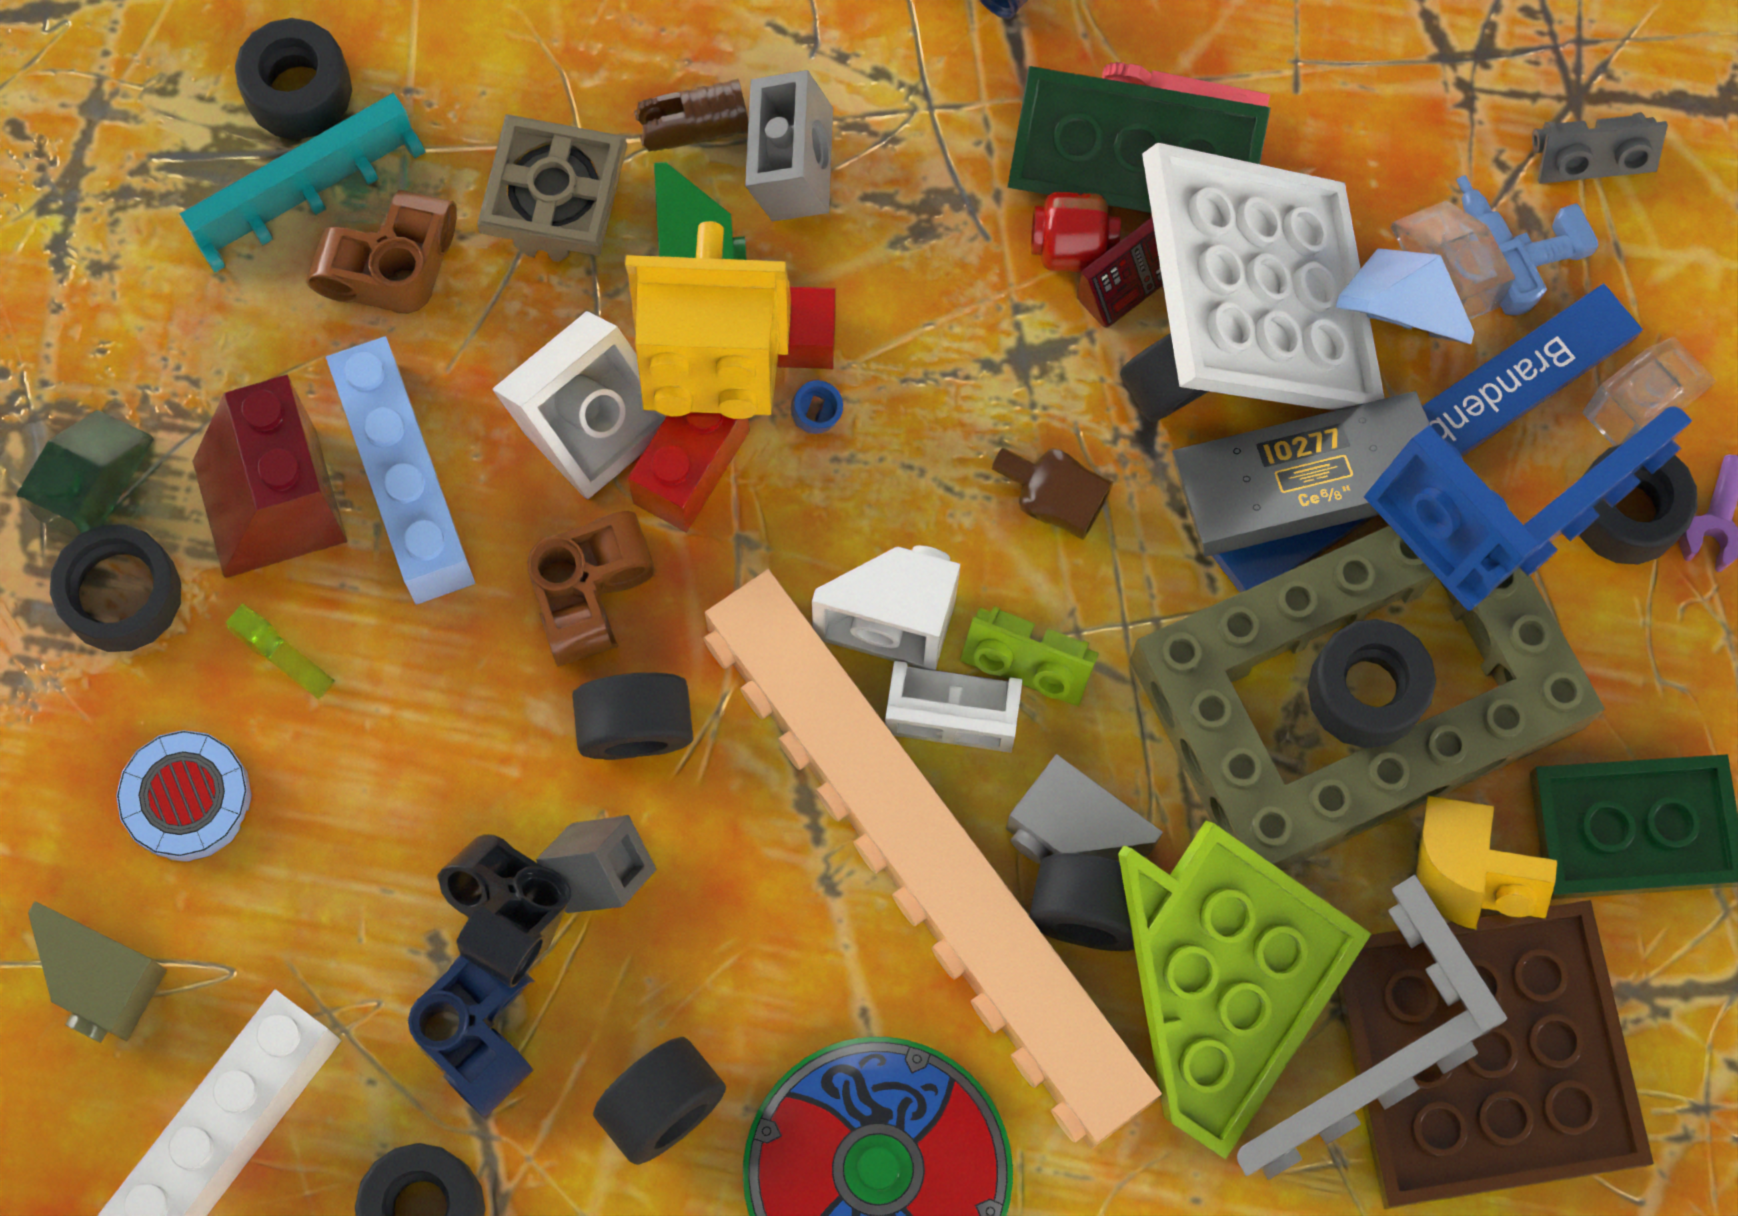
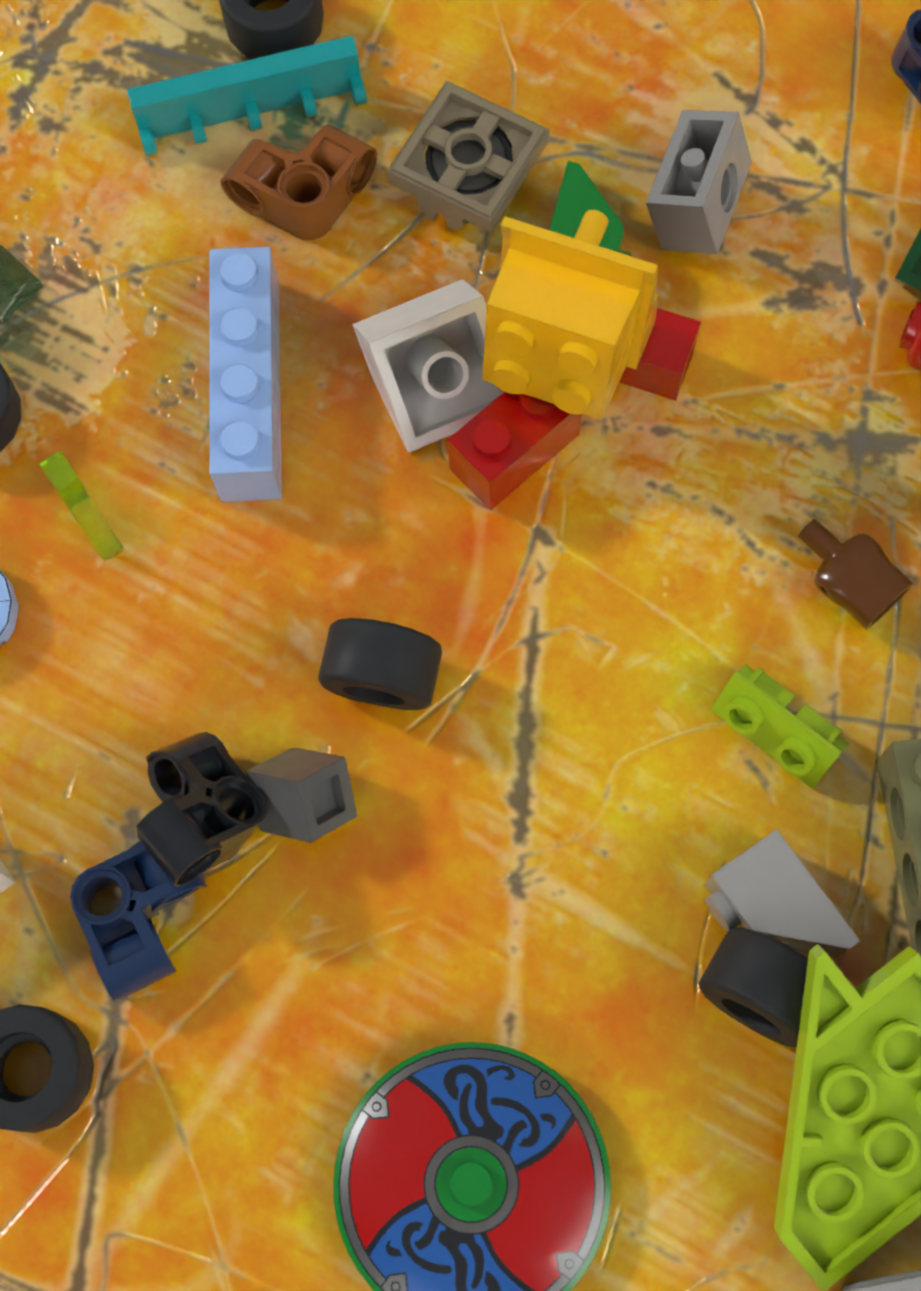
camera: 25 degrees right, 0 degrees up
dark red slope [192,374,348,578] -> none
dark orange piece [527,511,656,667] -> none
black tyre [593,1037,726,1165] -> none
reddish brown hinge [634,79,749,152] -> none
light nougat brick [703,569,1162,1149] -> none
blue hinge [791,380,843,434] -> none
white slope [812,545,961,671] -> none
white hinge [885,660,1022,753] -> none

